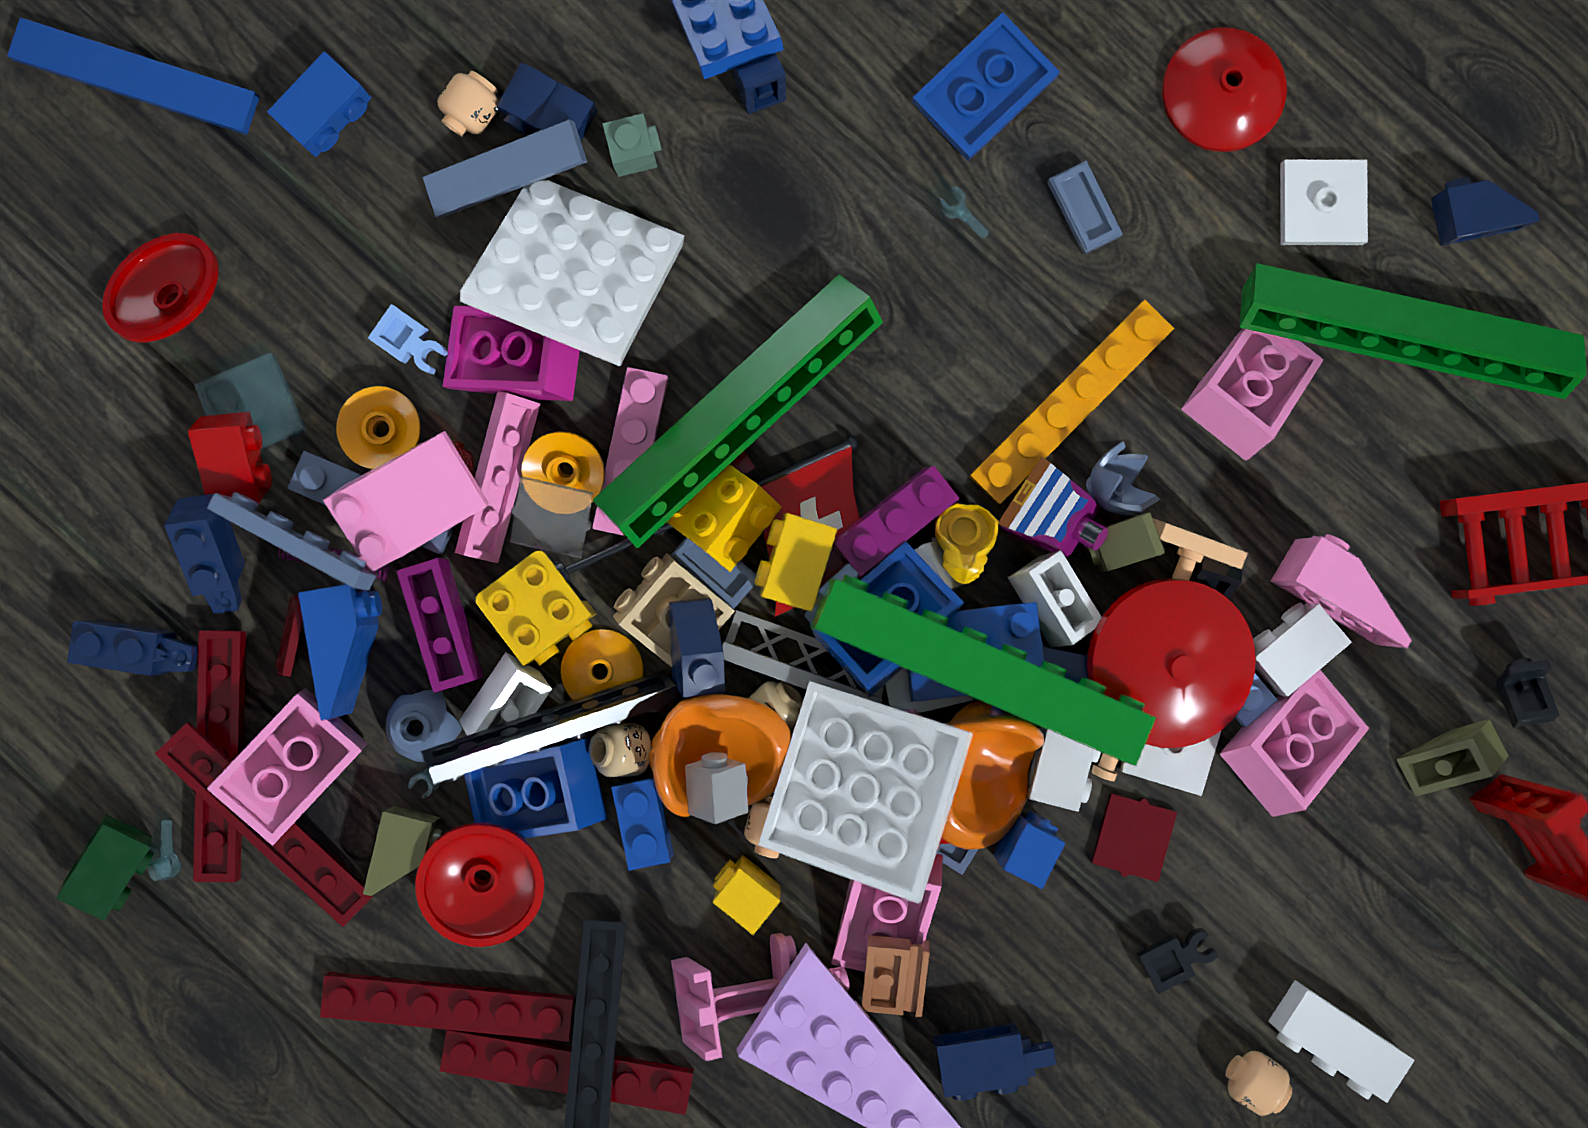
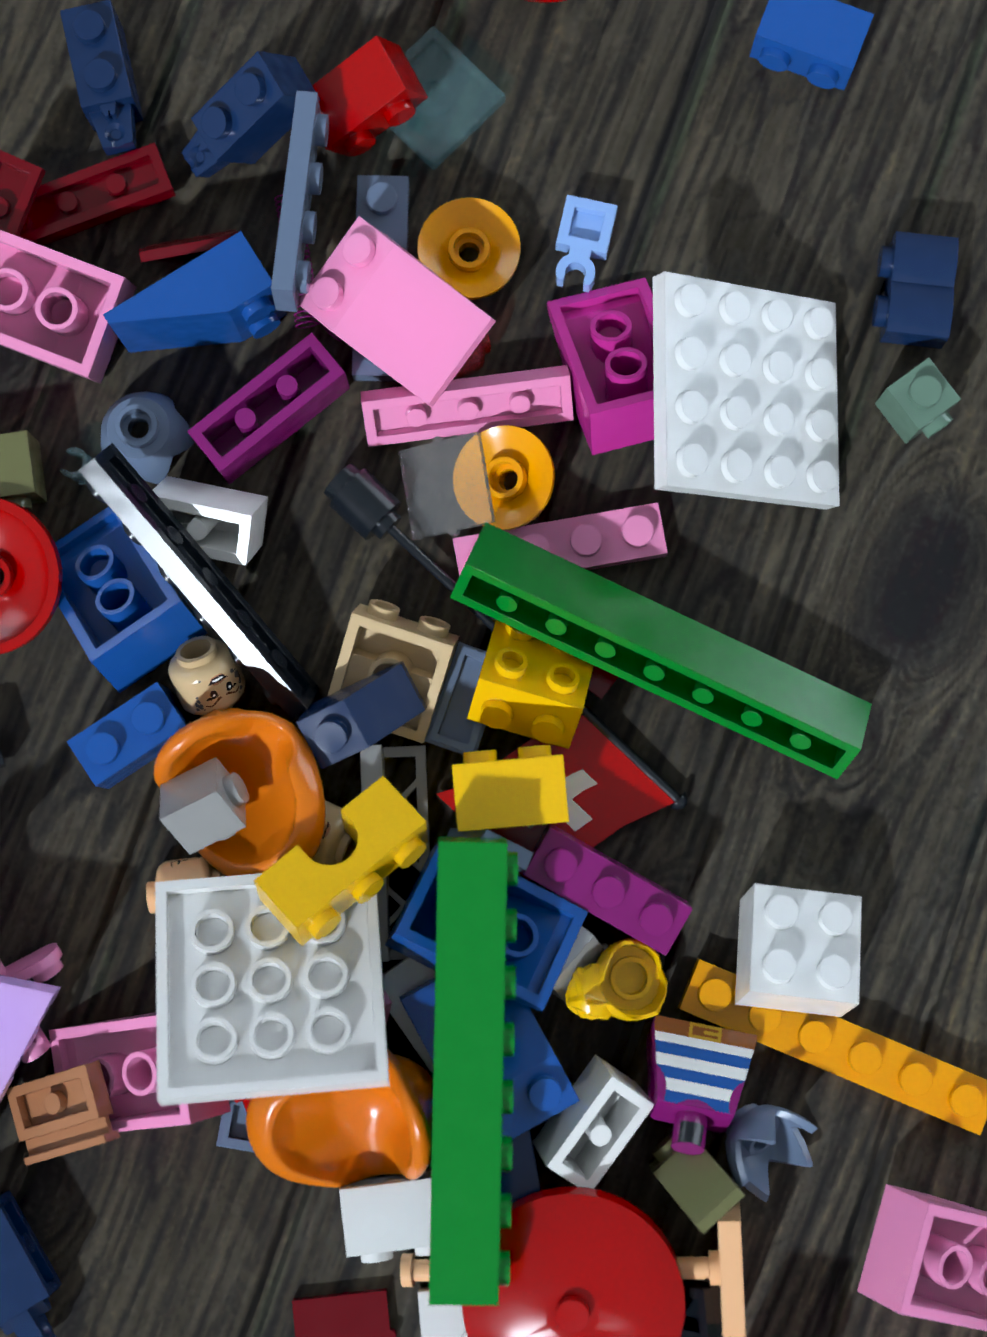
camera: 70 degrees right, 5 degrees down
sand blue tile [423,120,587,218] -> none
light nougat head [437,71,499,136] -> none
yellow bracket [476,551,597,666] -> none
light orange dish [561,629,644,700] -> none
yellow brick [712,854,781,935] -> none
blue brick [993,810,1066,889] -> none
none -> yellow arch [254,776,428,946]
none -> white brick [735,883,862,1017]

